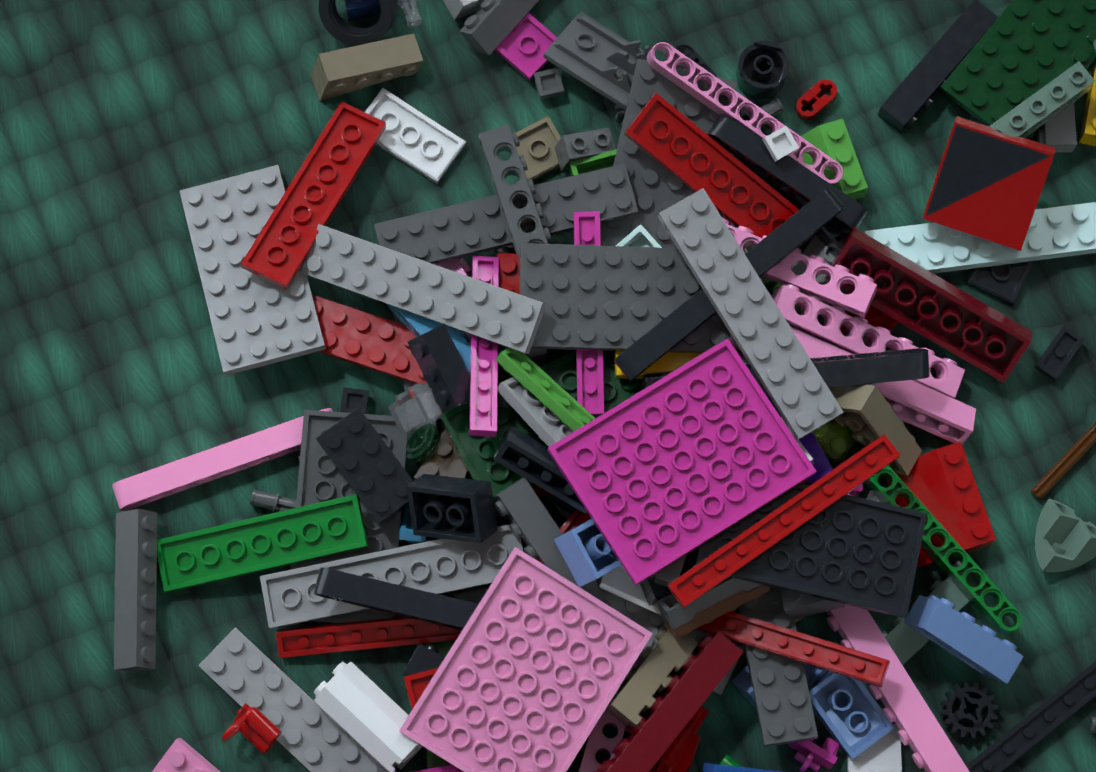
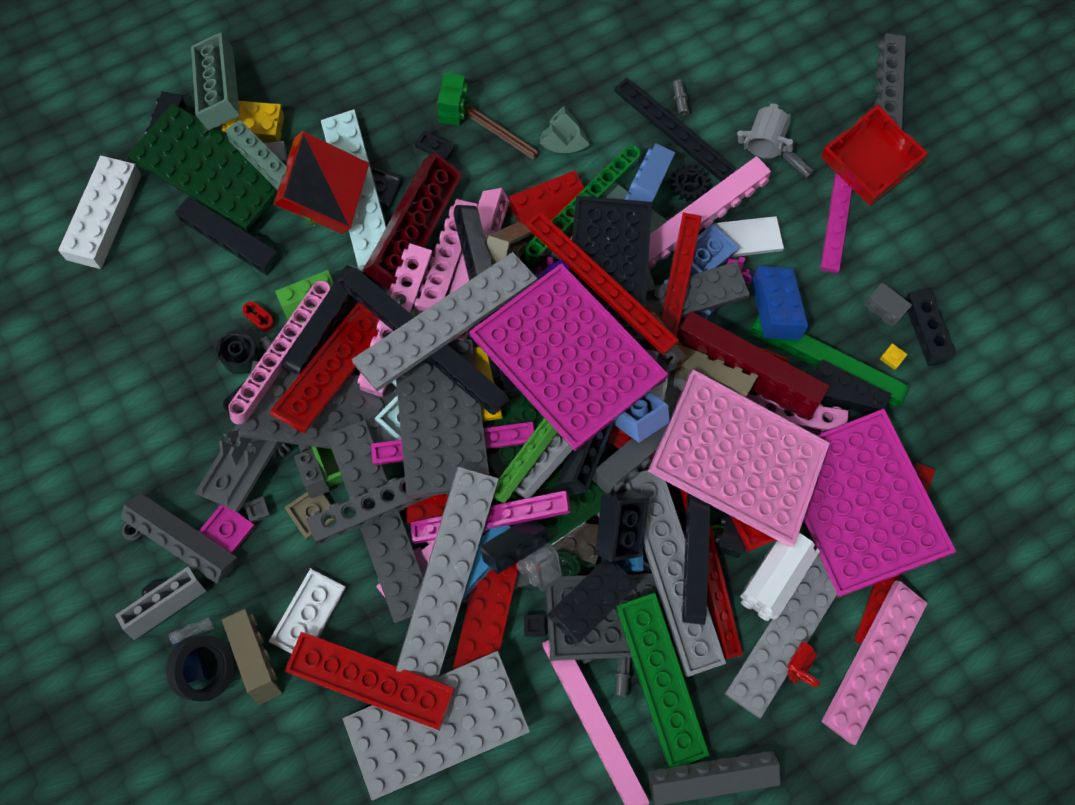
camera: 100 degrees left, 5 degrees down
white plate [762,126,799,162] -> none

